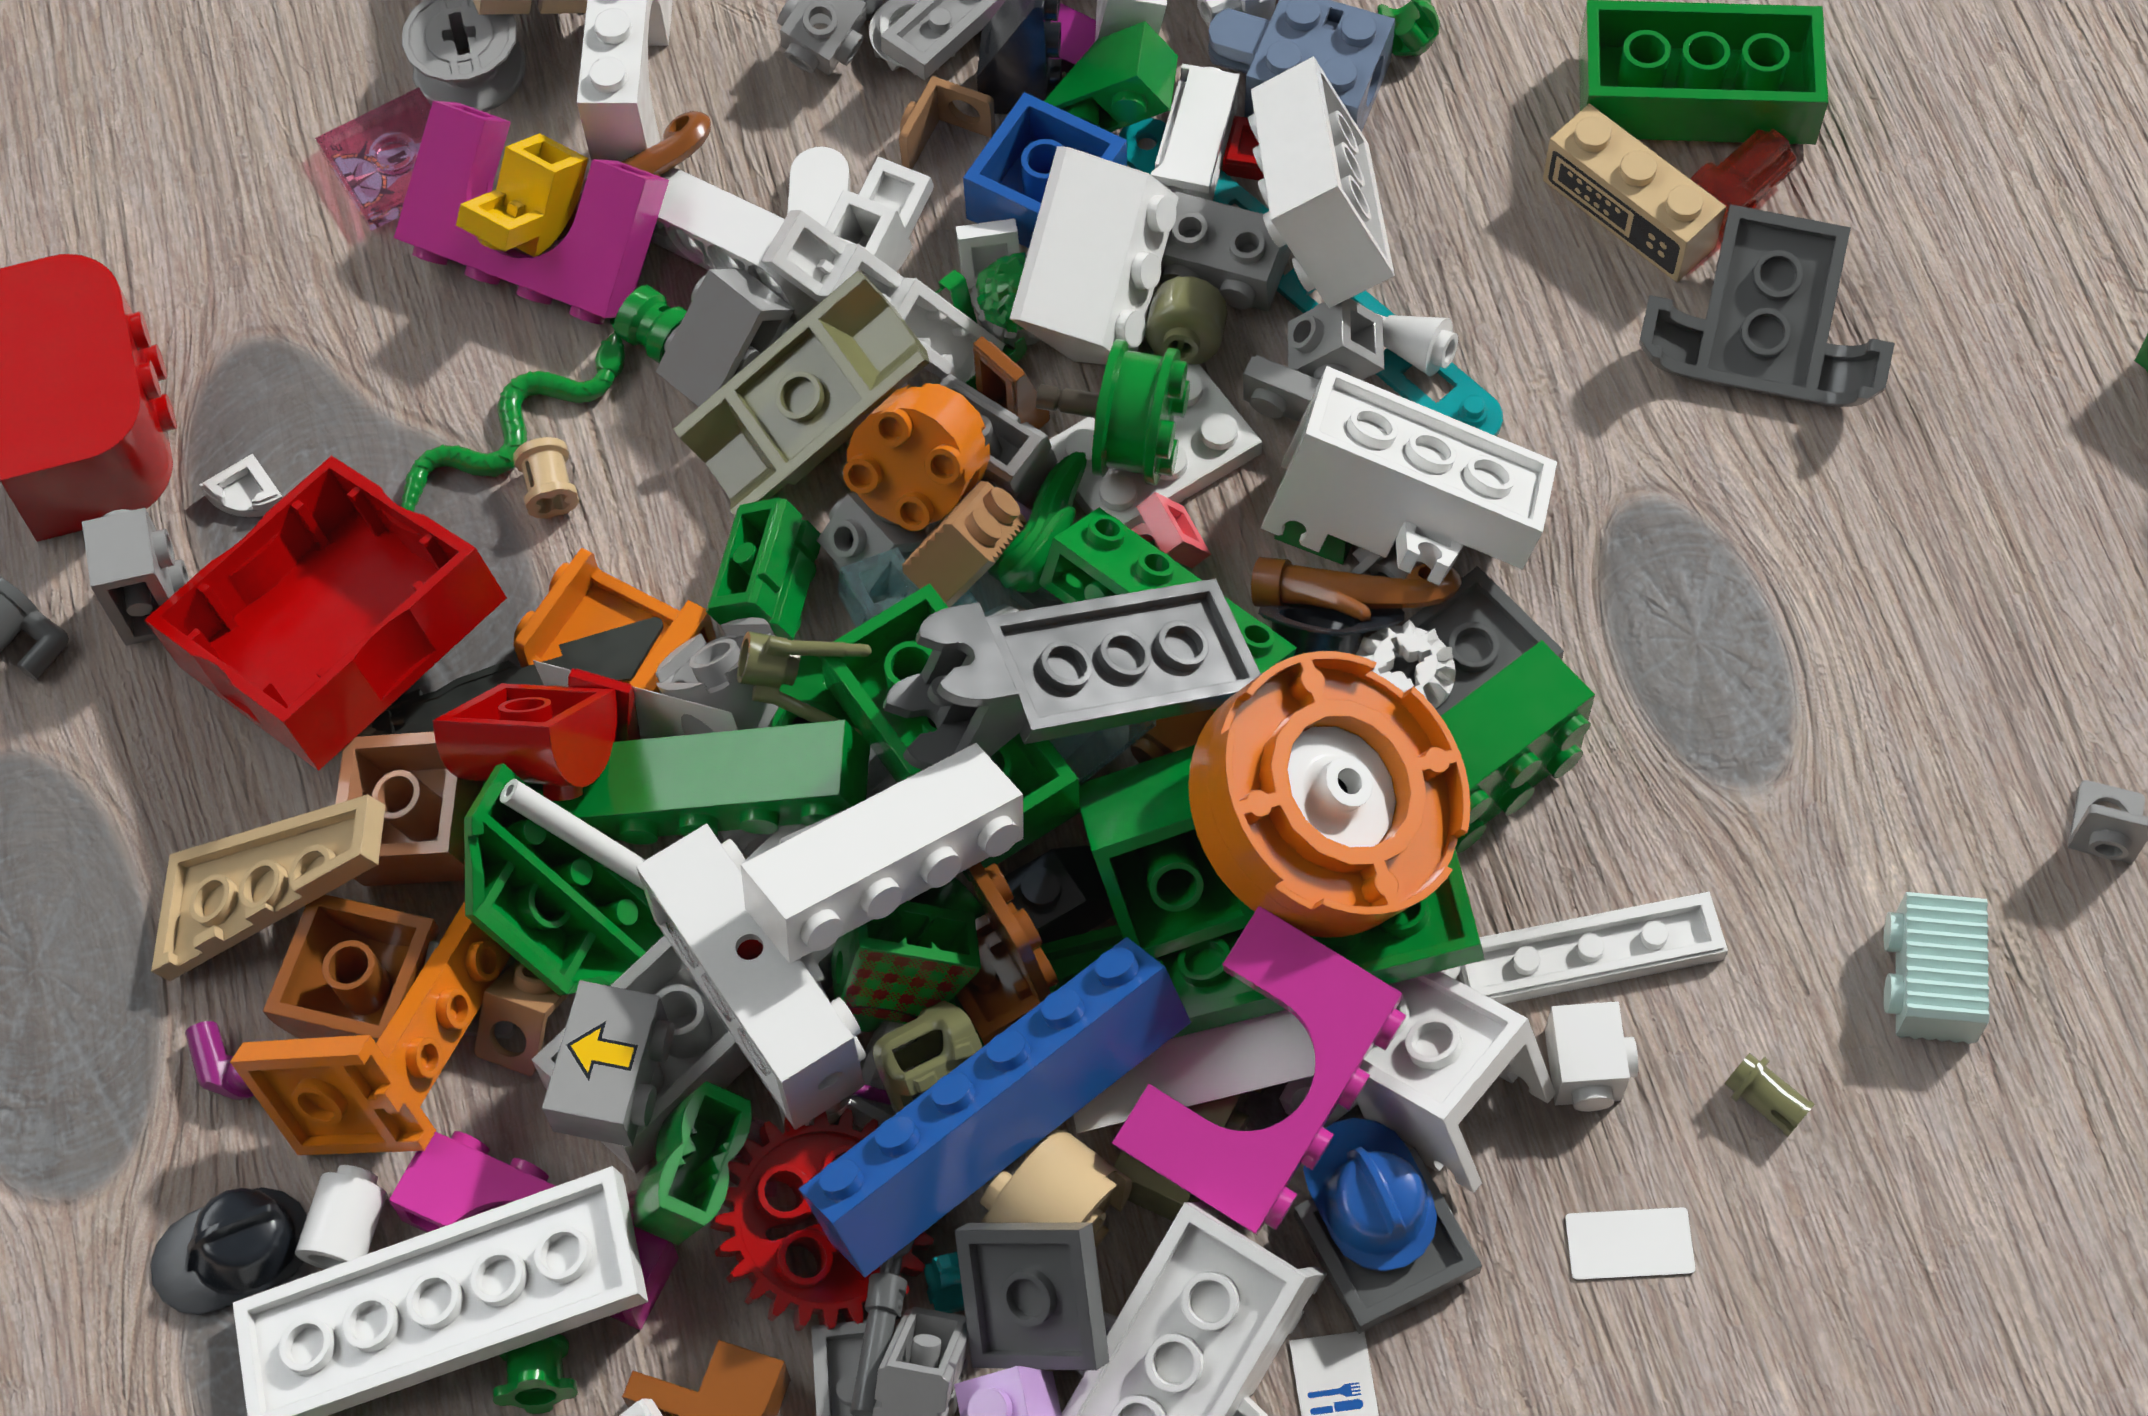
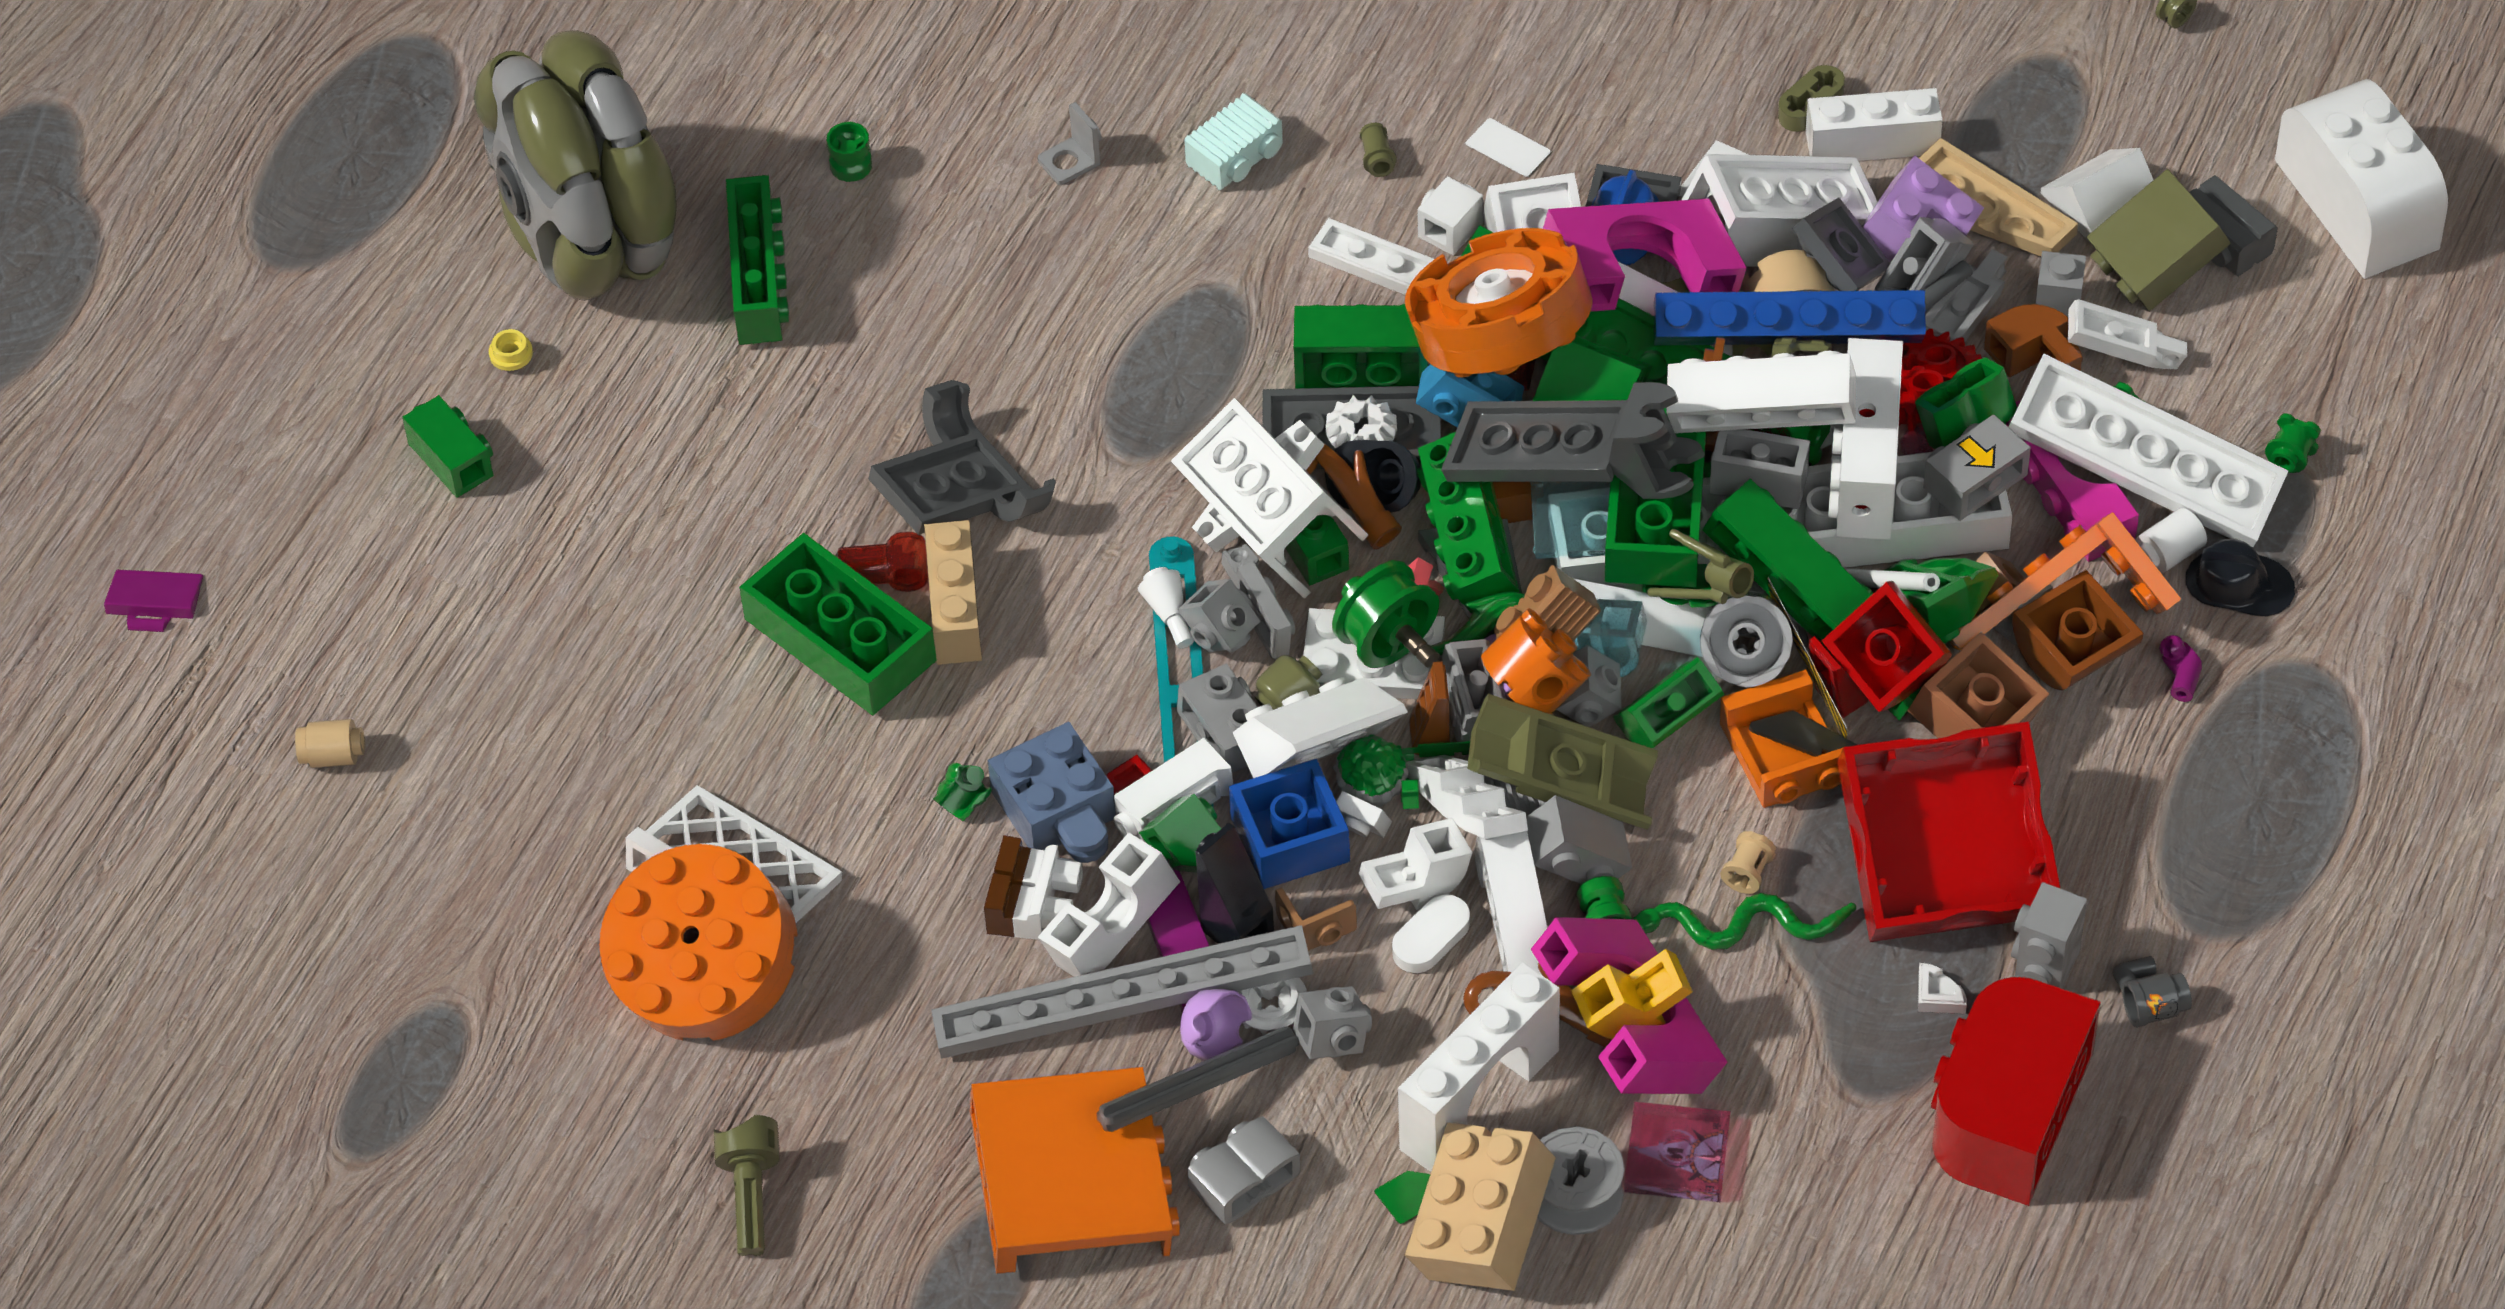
camera: 140 degrees left, 10 degrees down
tan wing [151,794,386,981] -> none
white brick [1248,56,1395,308] -> none

